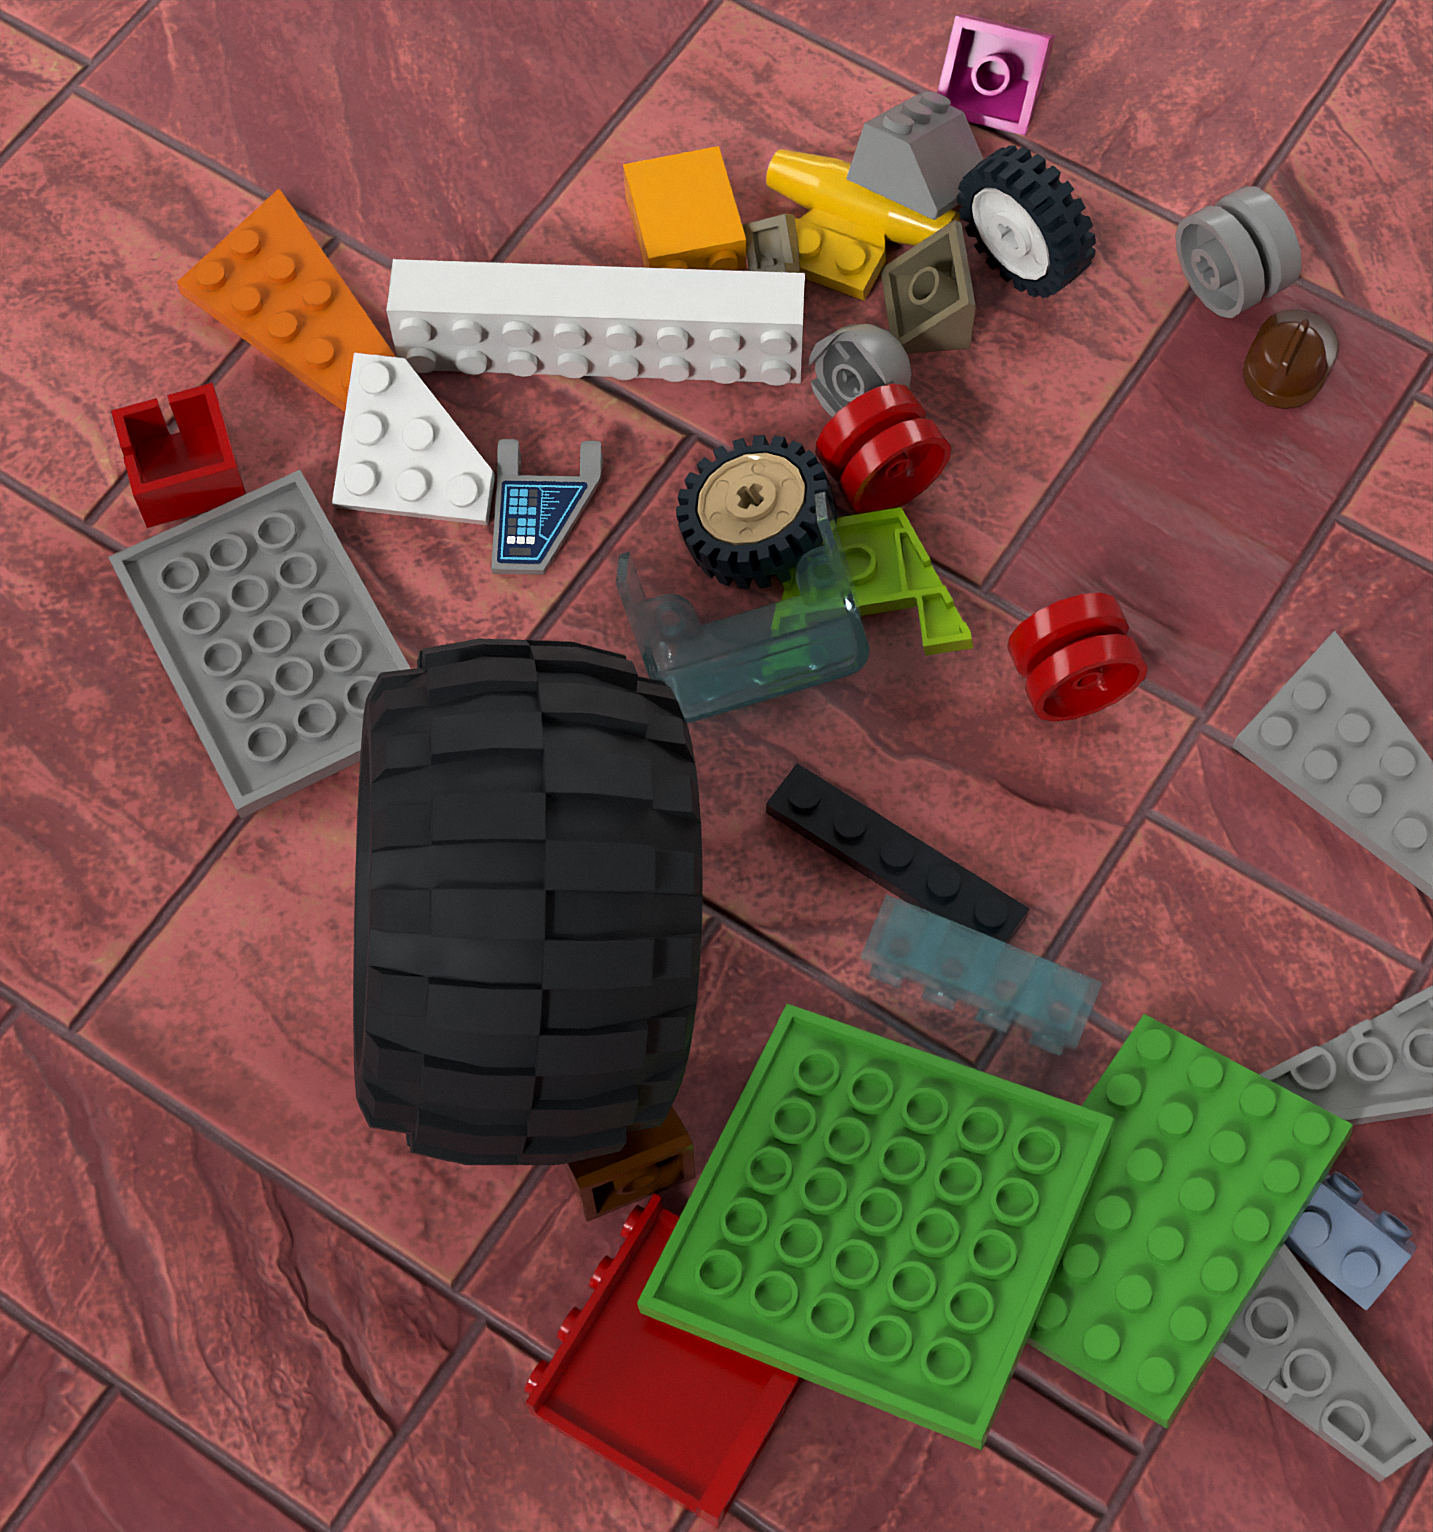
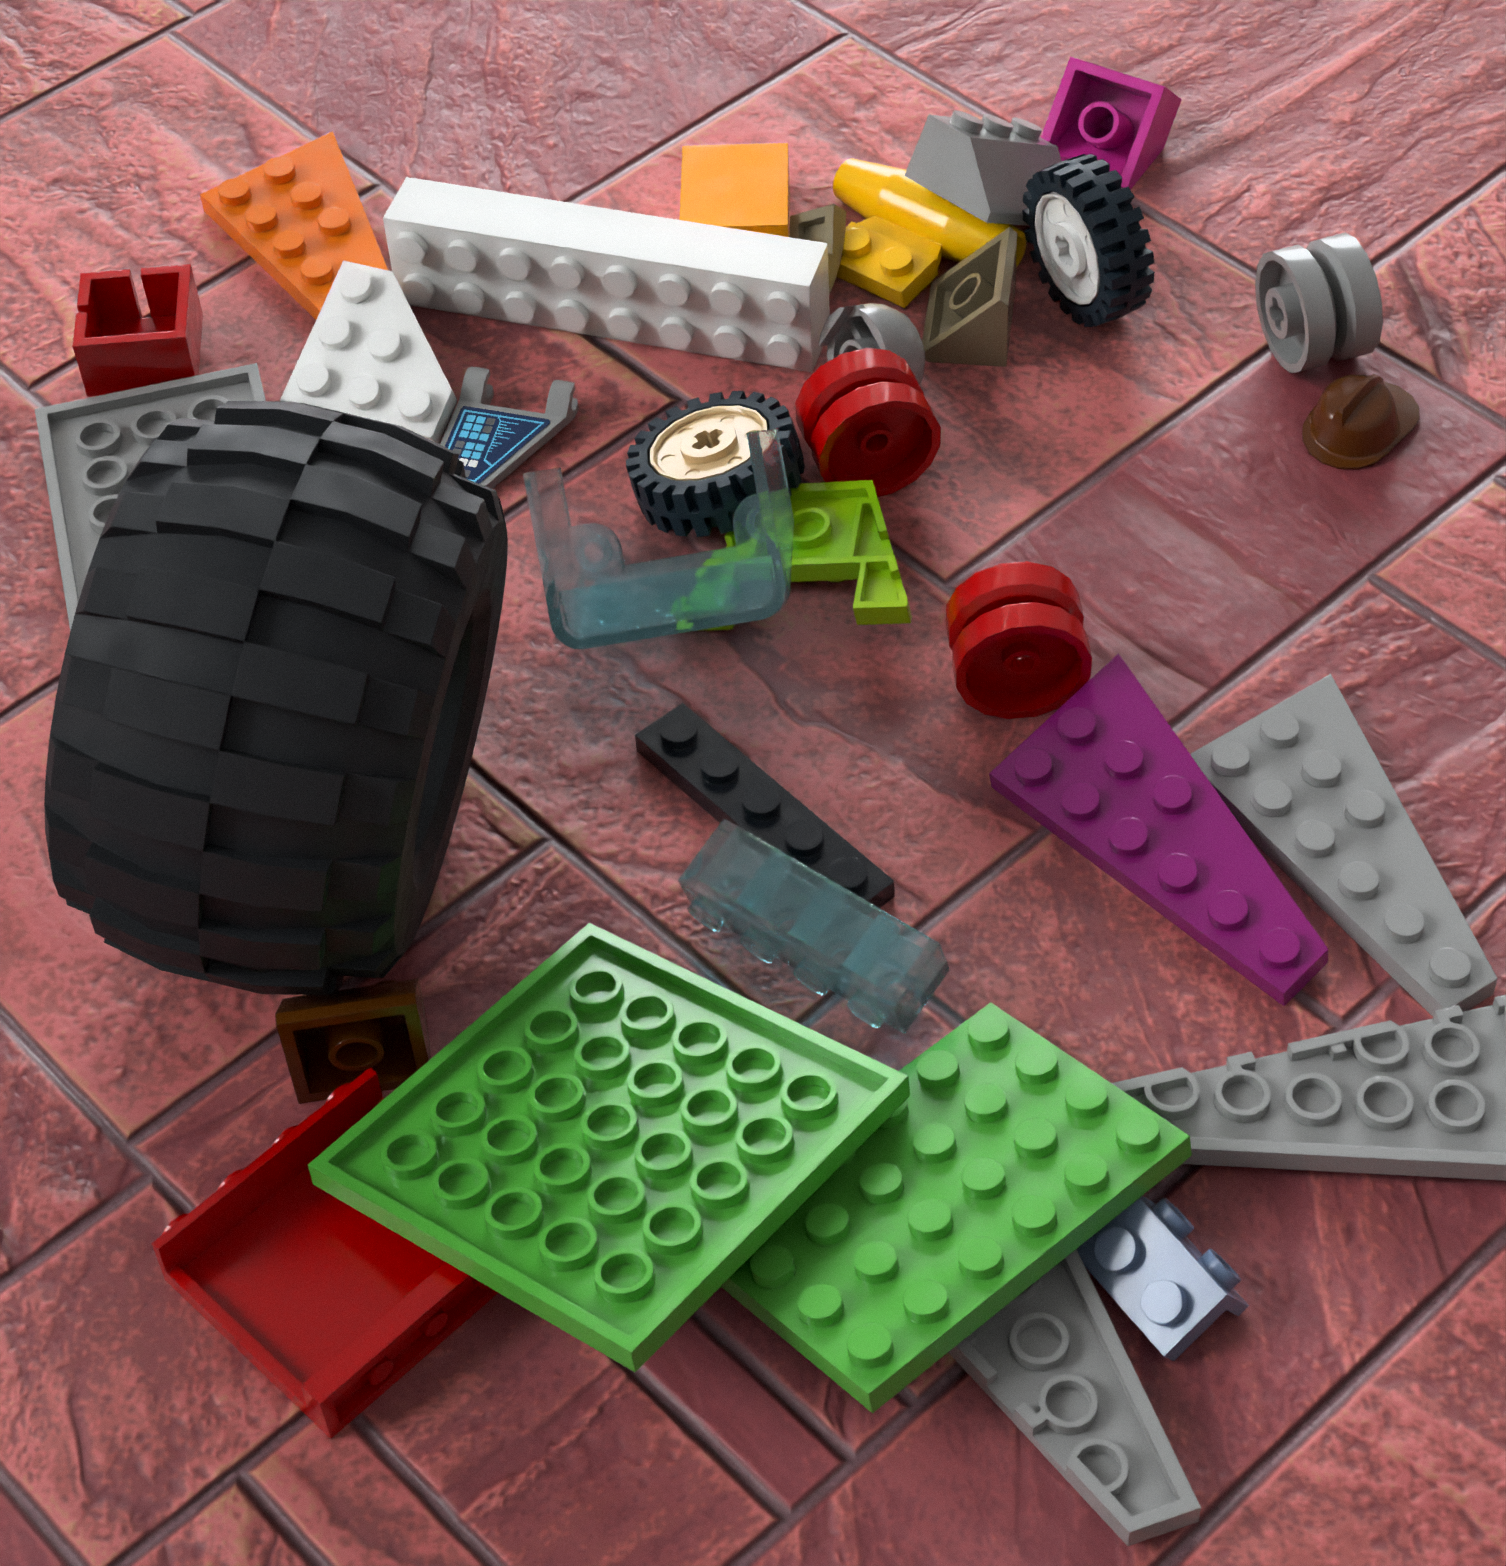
camera: 15 degrees right, 15 degrees down
none -> magenta wing [989,653,1328,1006]

